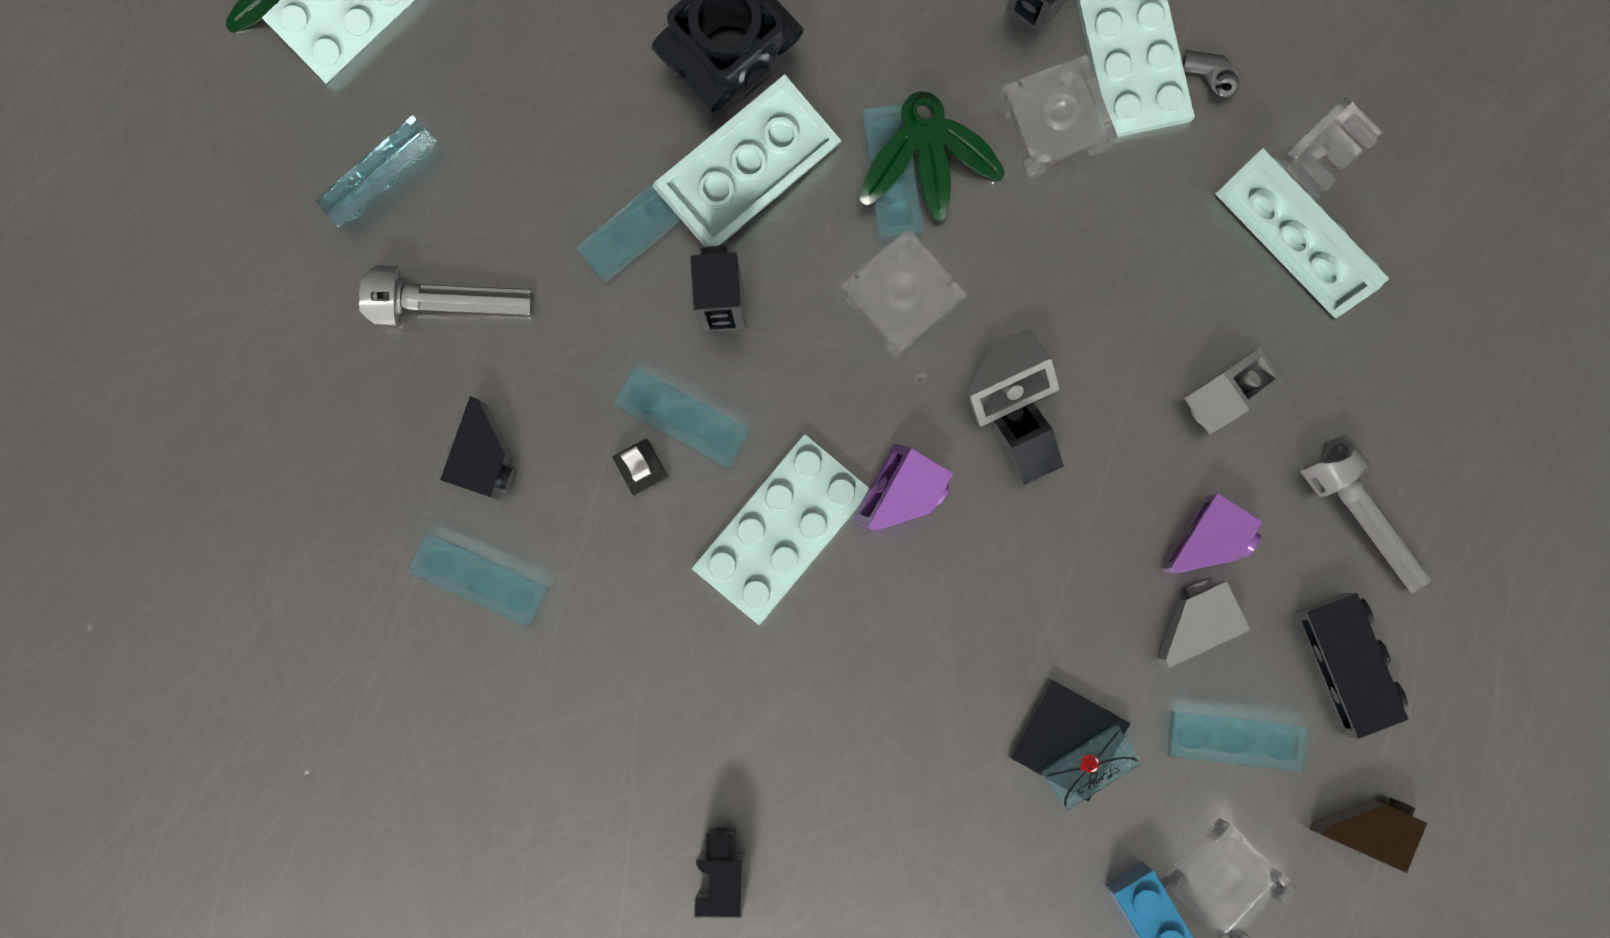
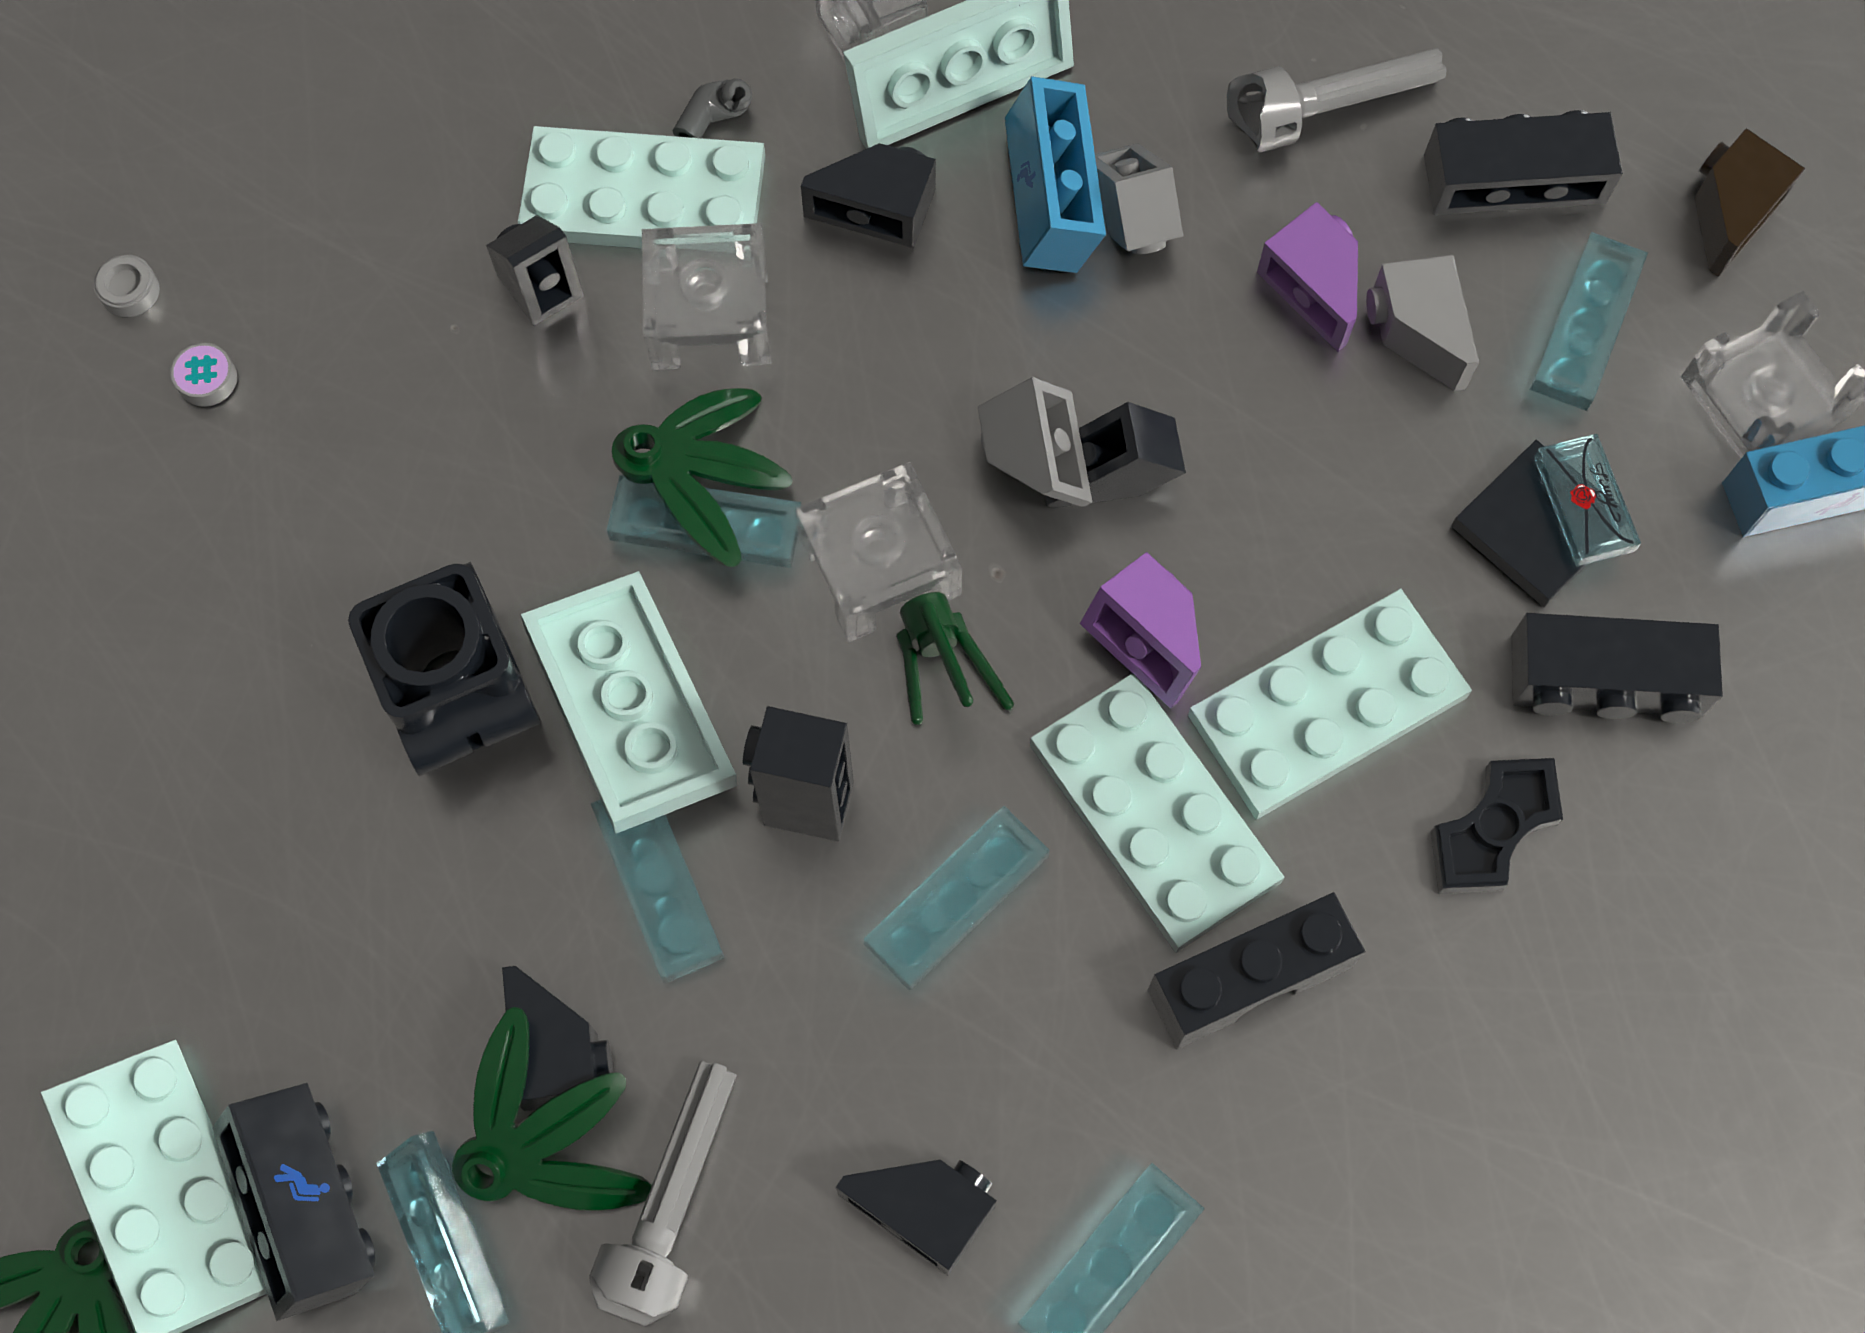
camera: 75 degrees left, 15 degrees down
pearl dark grey piece [612,439,669,497] -> none
black hips [694,828,745,918] -> none
none -> black brick [212,1083,375,1321]
none -> dark green plant [452,1007,652,1210]
none -> black slope [502,966,613,1112]
none -> black slope [801,143,936,248]
none -> dark green plant [896,592,1014,725]
none -> dark azure brick [1005,76,1106,273]
none -> black arch [1147,892,1366,1049]
none -> light aqua plate [1188,589,1472,820]
none -> black tile [1430,758,1563,894]
none -> black brick [1511,613,1723,723]

